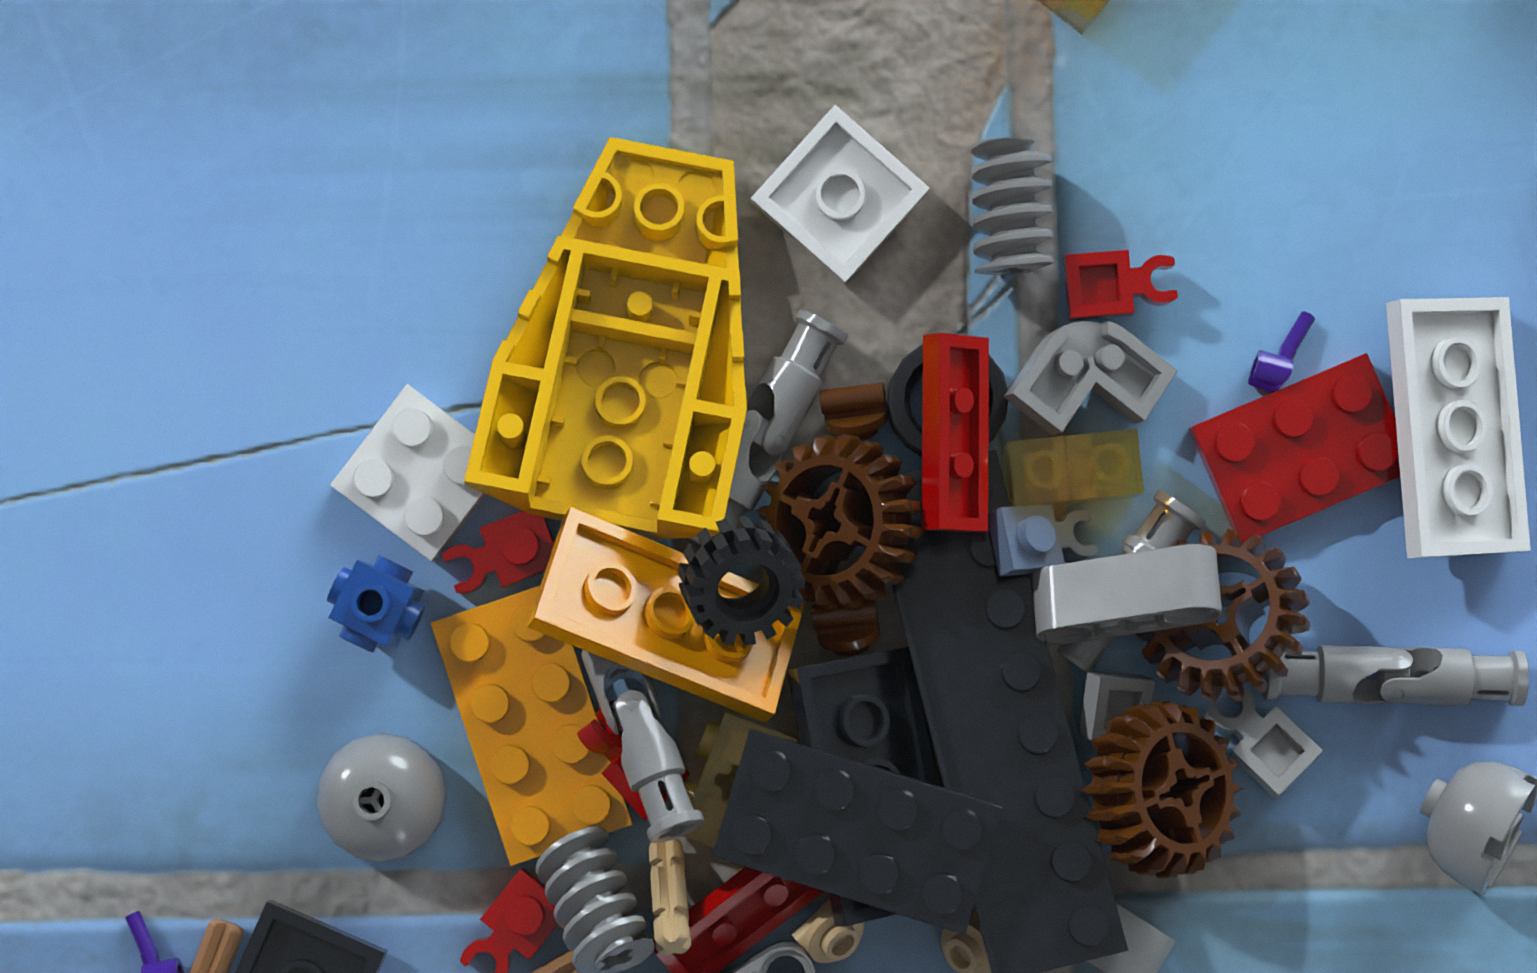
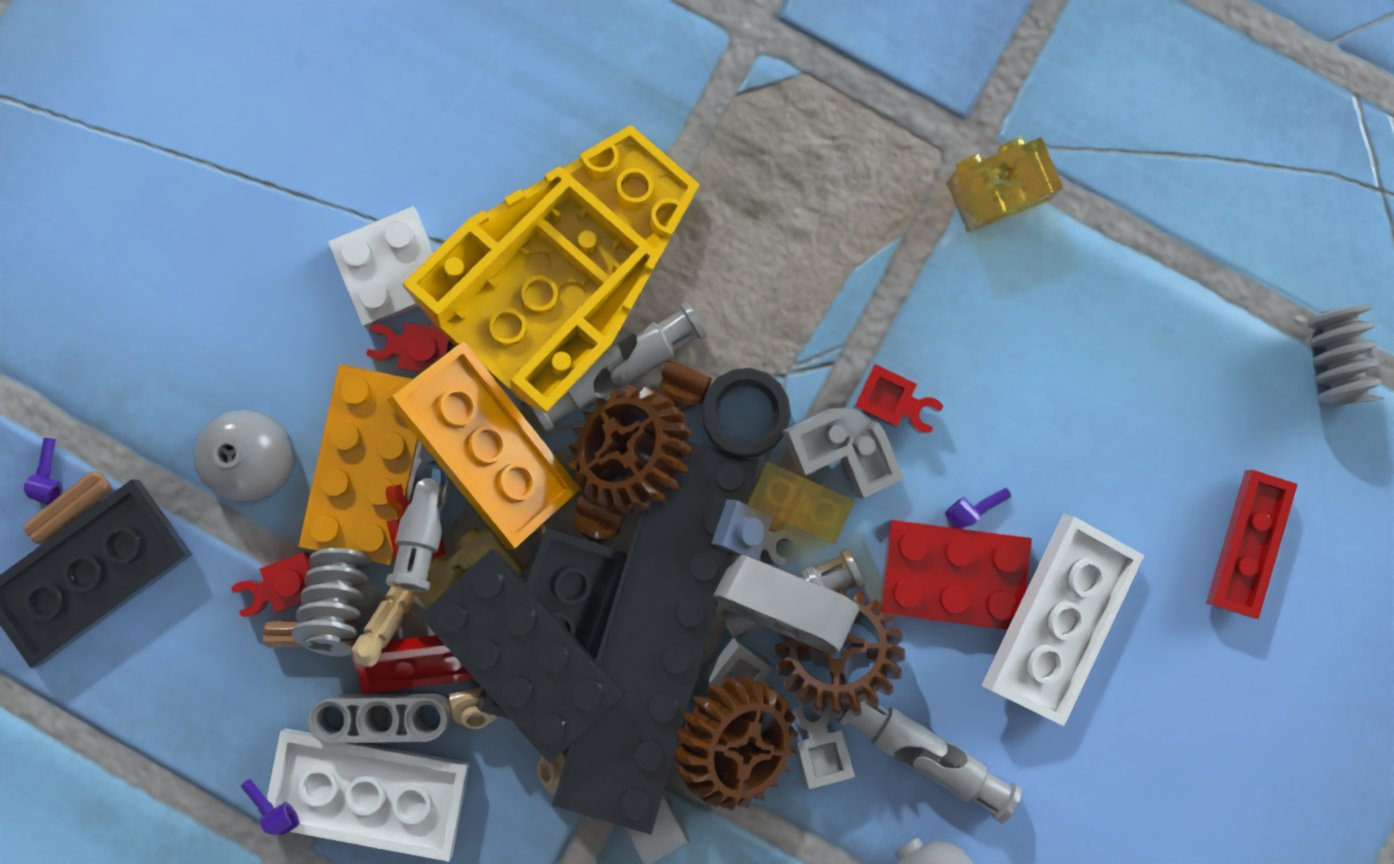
camera: 30 degrees right, 0 degrees up
blue brick [327,555,425,653] -> none
black tyre [678,516,805,645] -> none
white plate [751,105,930,285] -> none
red plate [922,333,989,532] -> none
light grey piece [971,137,1054,275] -> none

